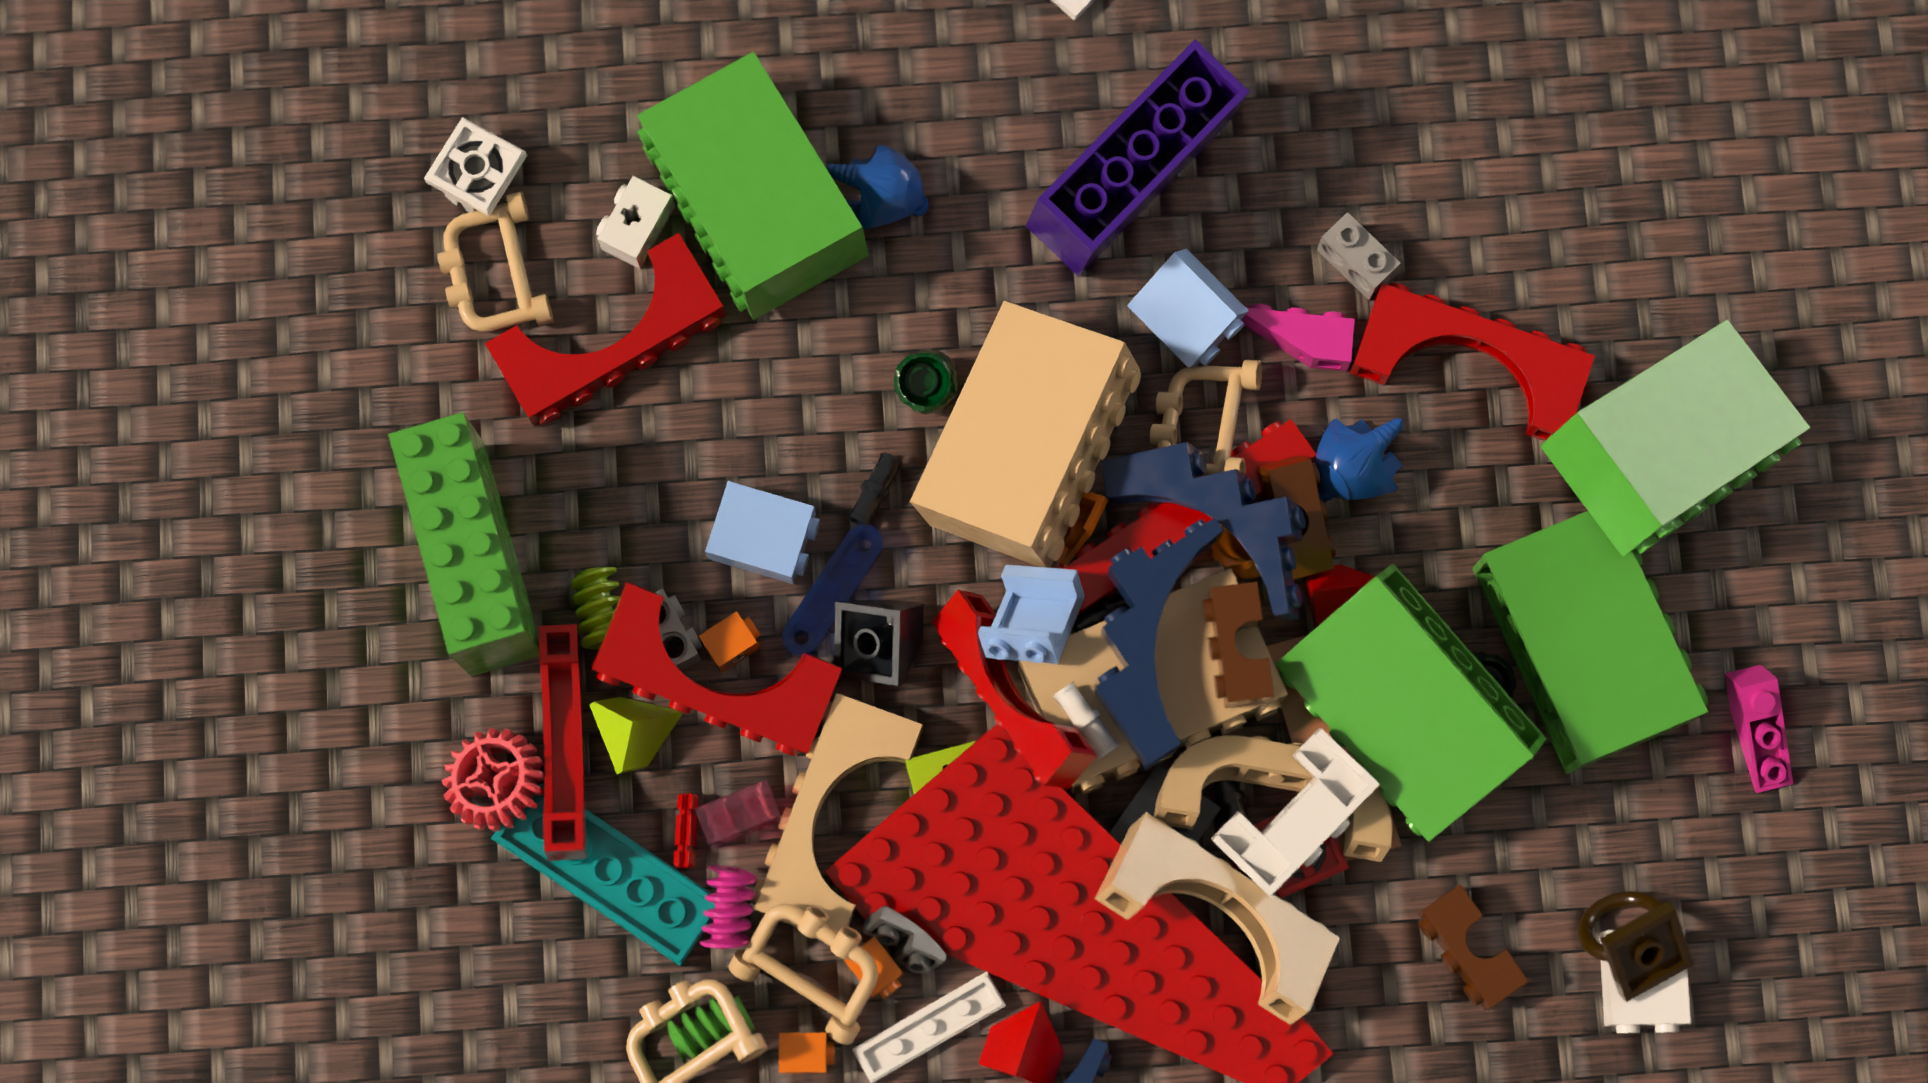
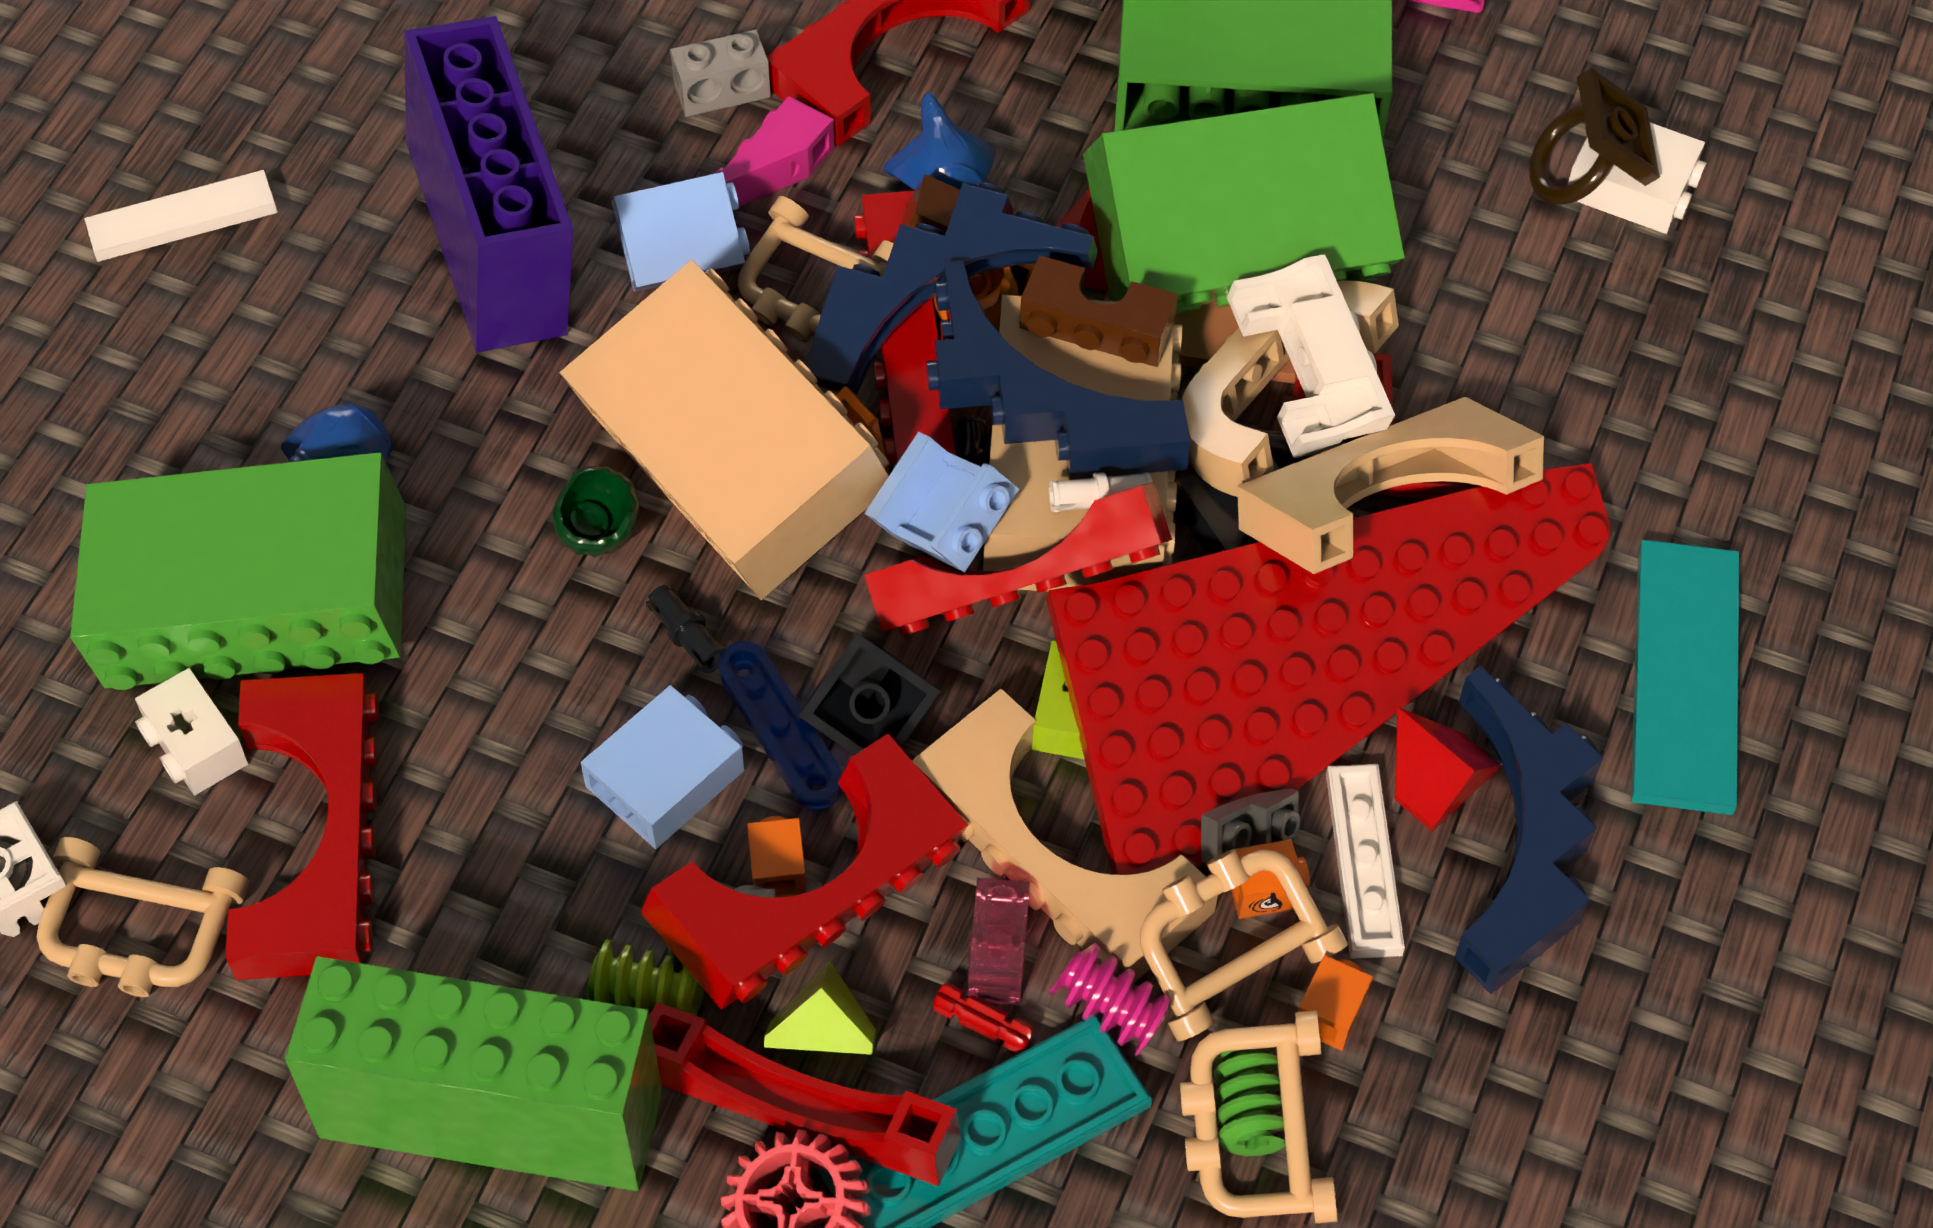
camera: 65 degrees left, 20 degrees down
reddish brown arch [1417,884,1529,1010] -> none

